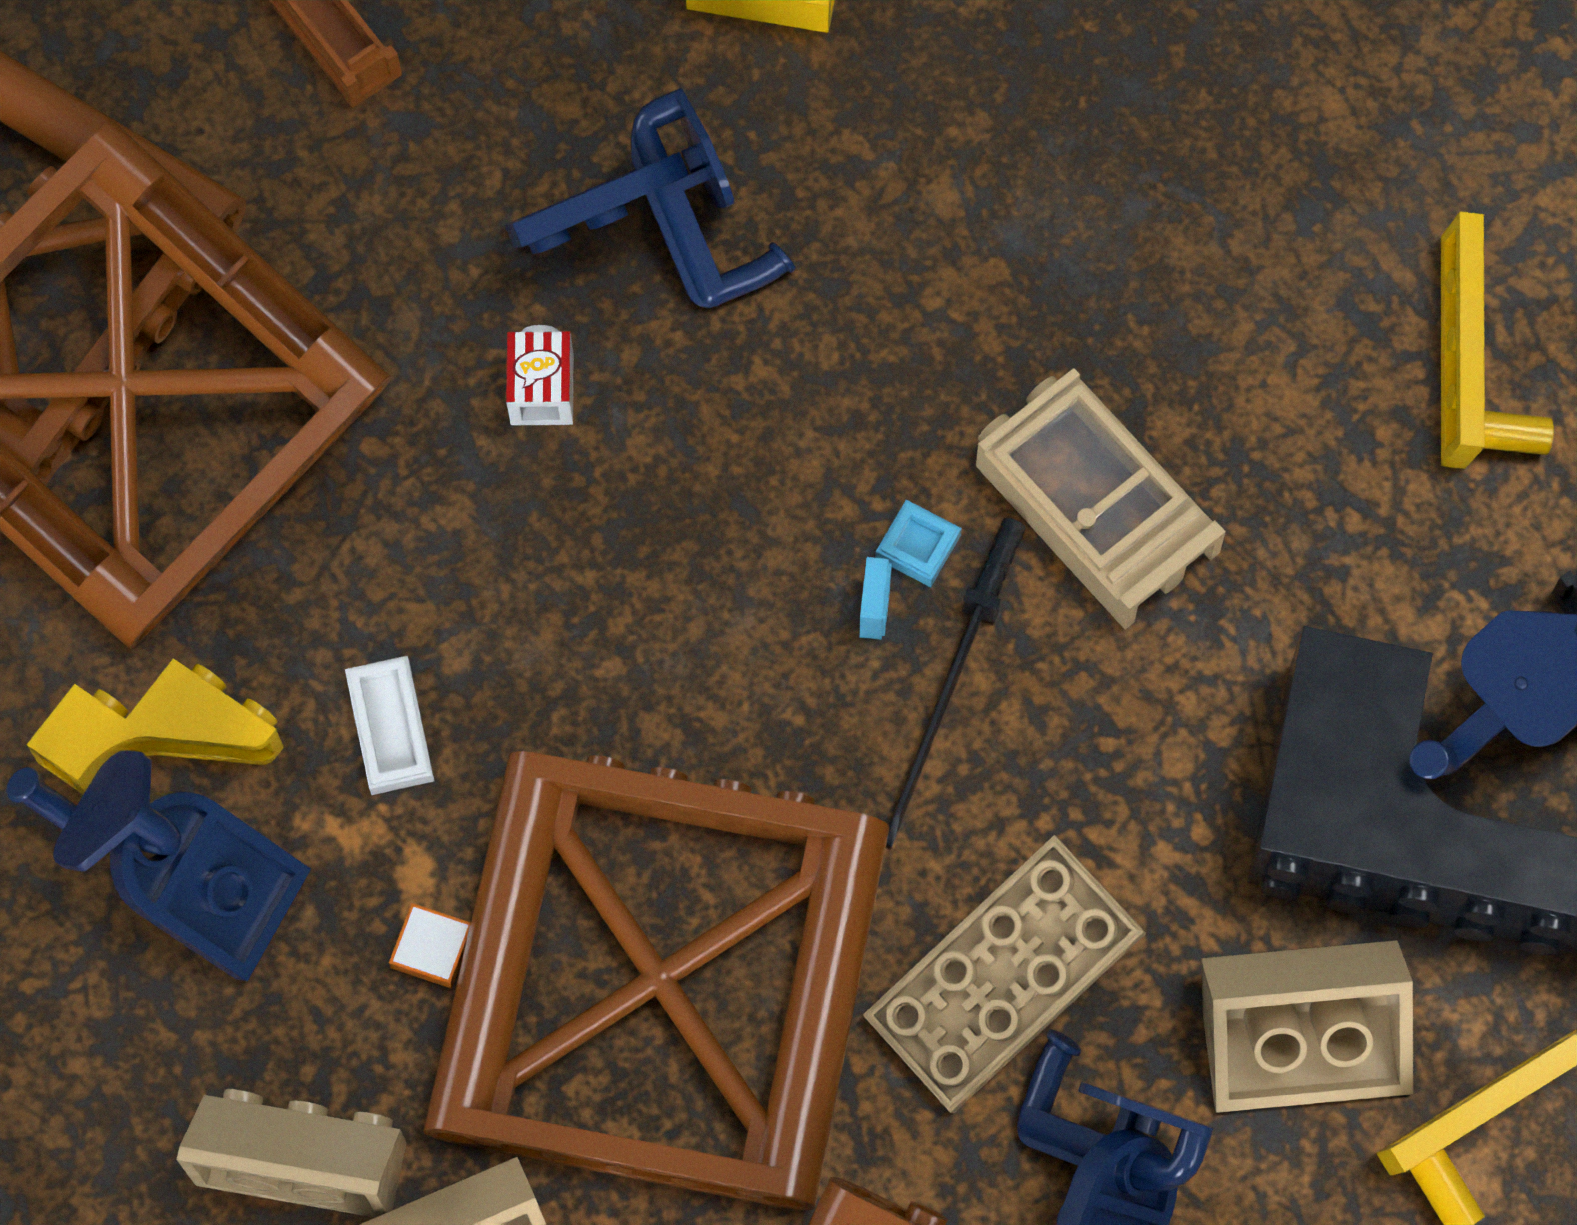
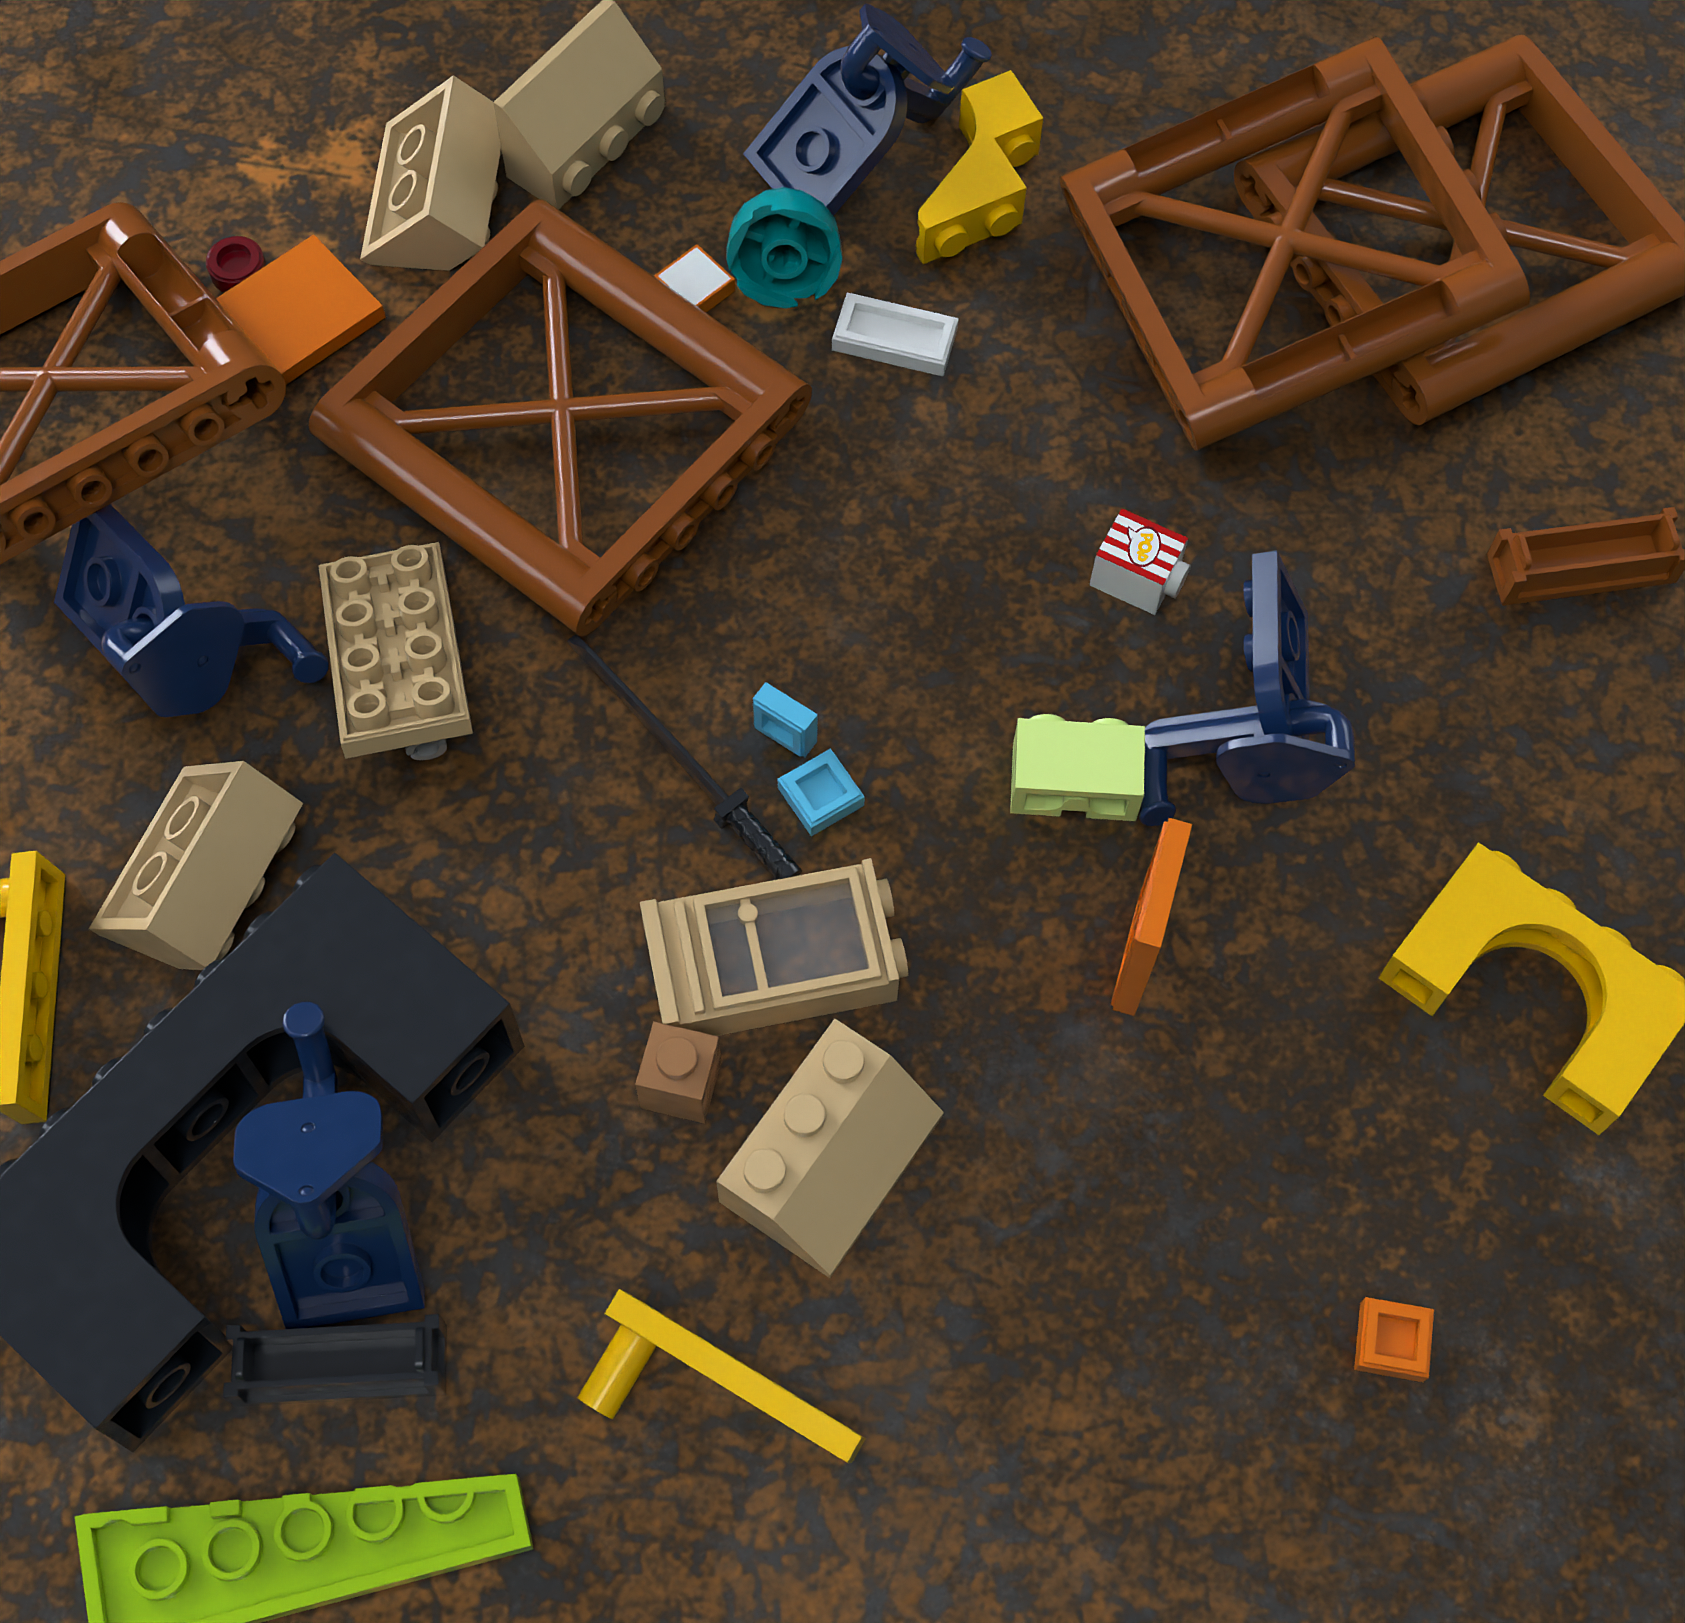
camera: 115 degrees right, 5 degrees down
none -> medium nougat brick [635,1021,721,1124]
none -> tan slope [716,1019,944,1278]
none -> teal cylinder [726,187,843,309]
none -> yellowish green brick [1010,714,1145,821]
none -> orange tile [1110,818,1192,1016]

